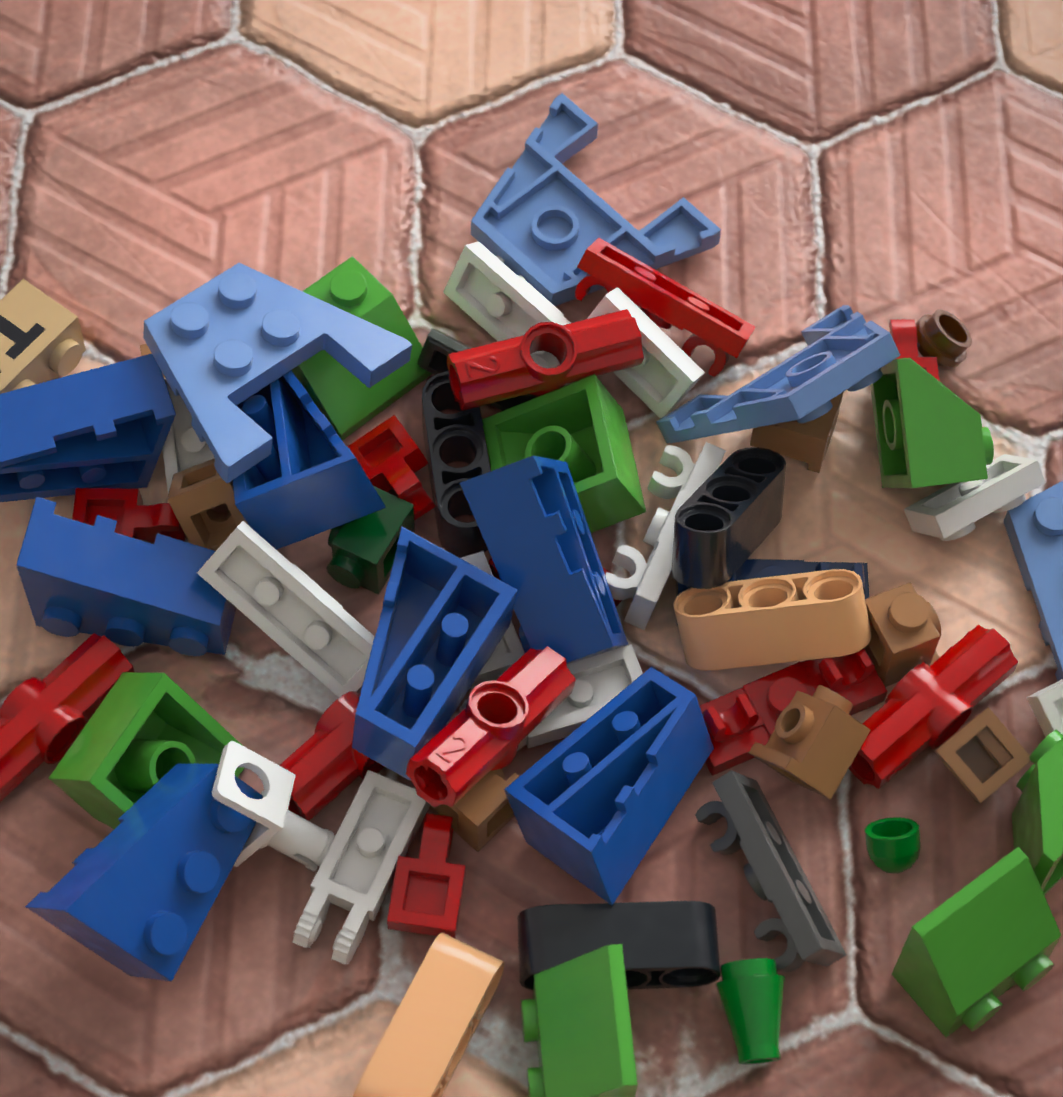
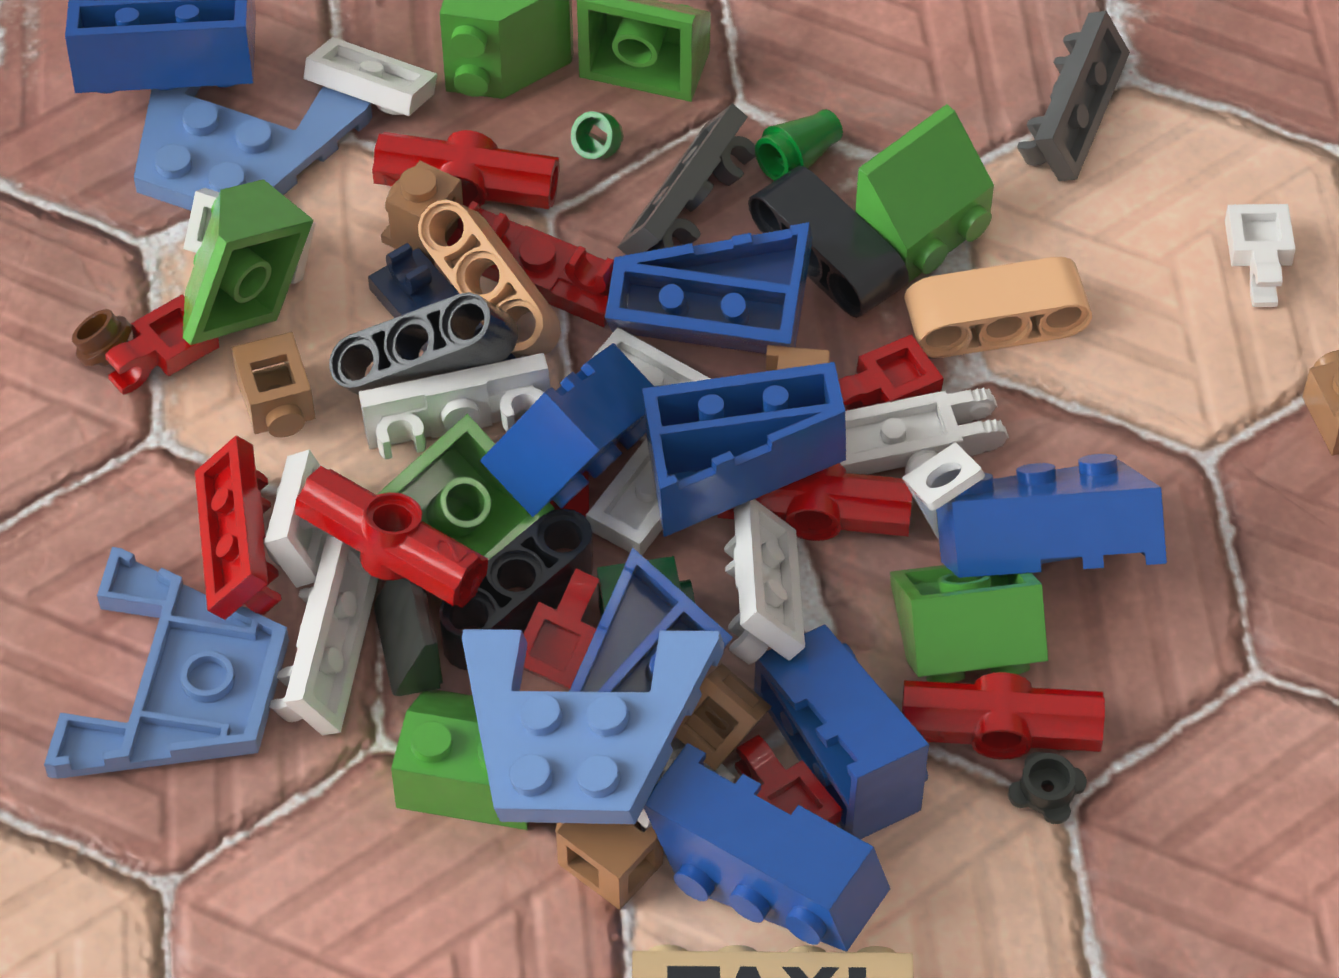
camera: 125 degrees left, 5 degrees down
red piece [406,646,576,808] -> none
medium blue wing [656,305,900,443] -> none
medium nougat brick [749,685,871,799] -> none
medium nougat brick [933,707,1031,803] -> none

